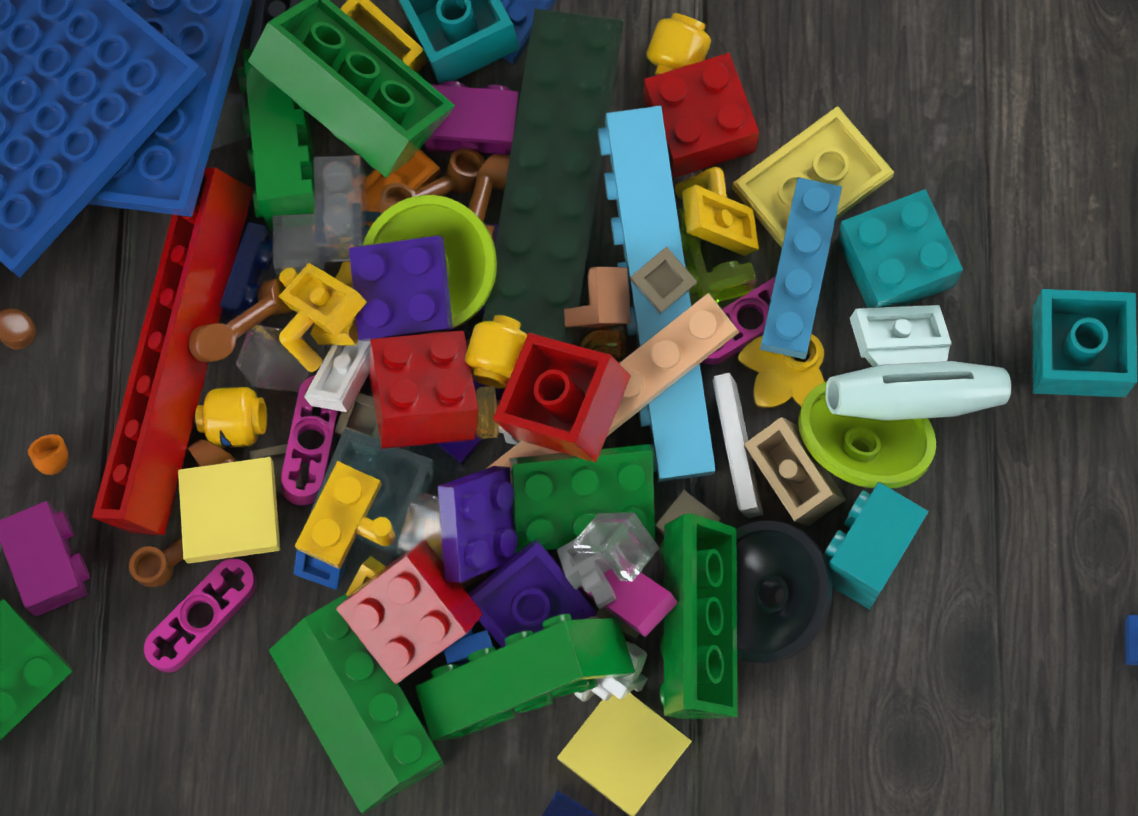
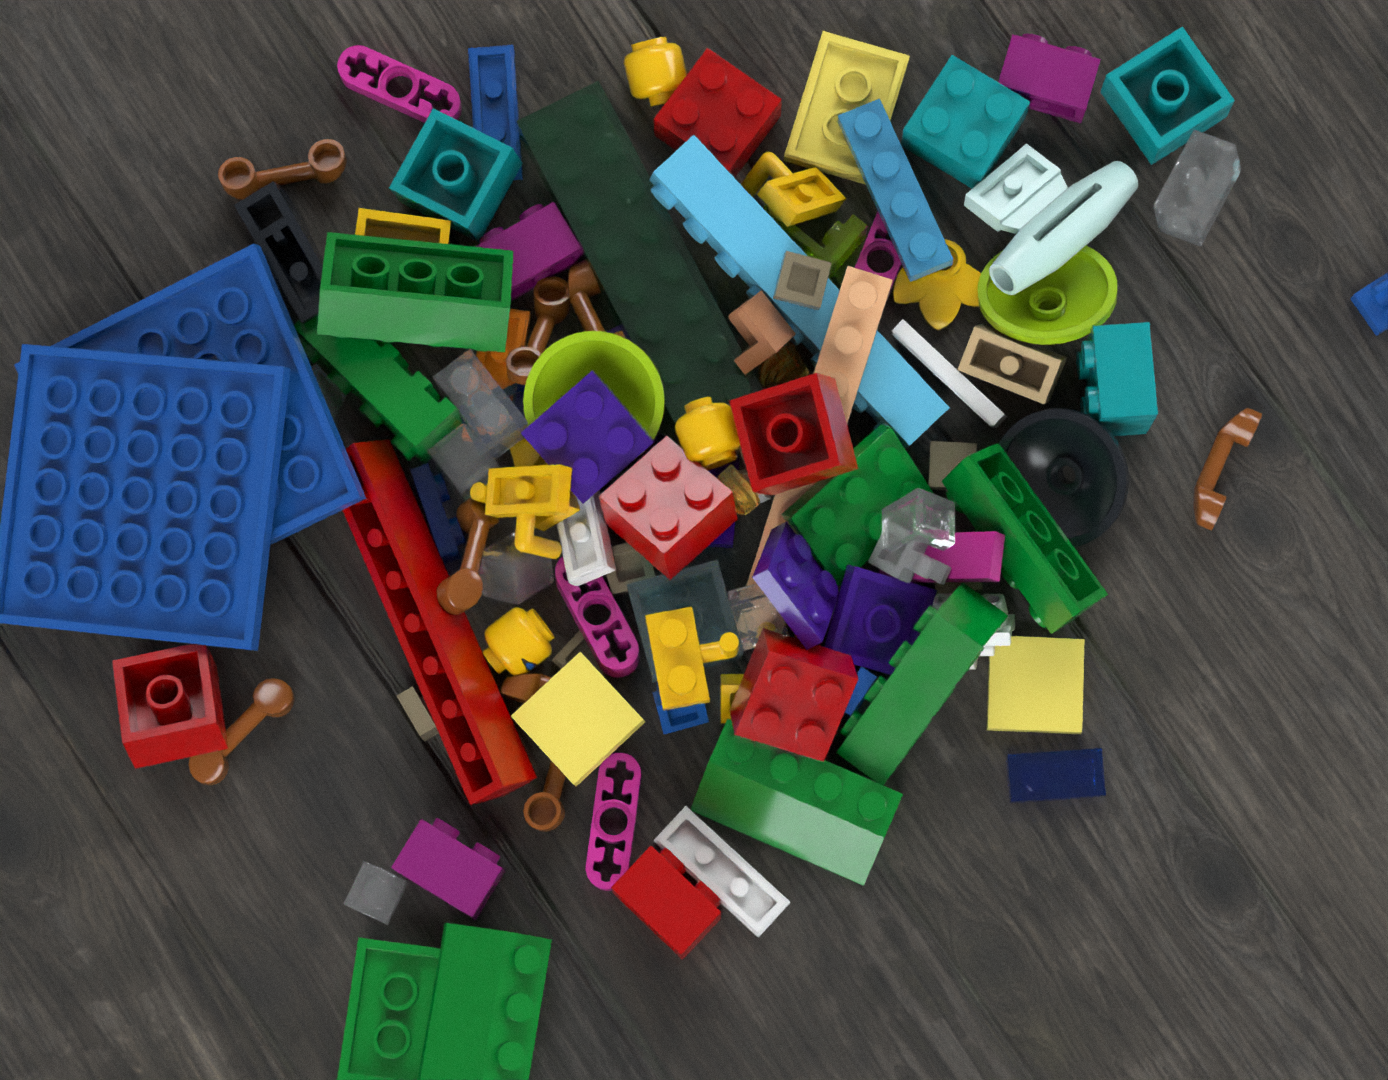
camera: 35 degrees left, 5 degrees up
orange hinge [28,434,69,475] -> none
none -> dark tan plate [397,686,439,742]
none -> red brick [611,846,722,960]
none -> white tile [654,806,790,938]
none -> magenta brick [998,33,1101,123]
none -> clear brick [1153,130,1241,247]
none -> dark orange bar [1193,408,1262,531]

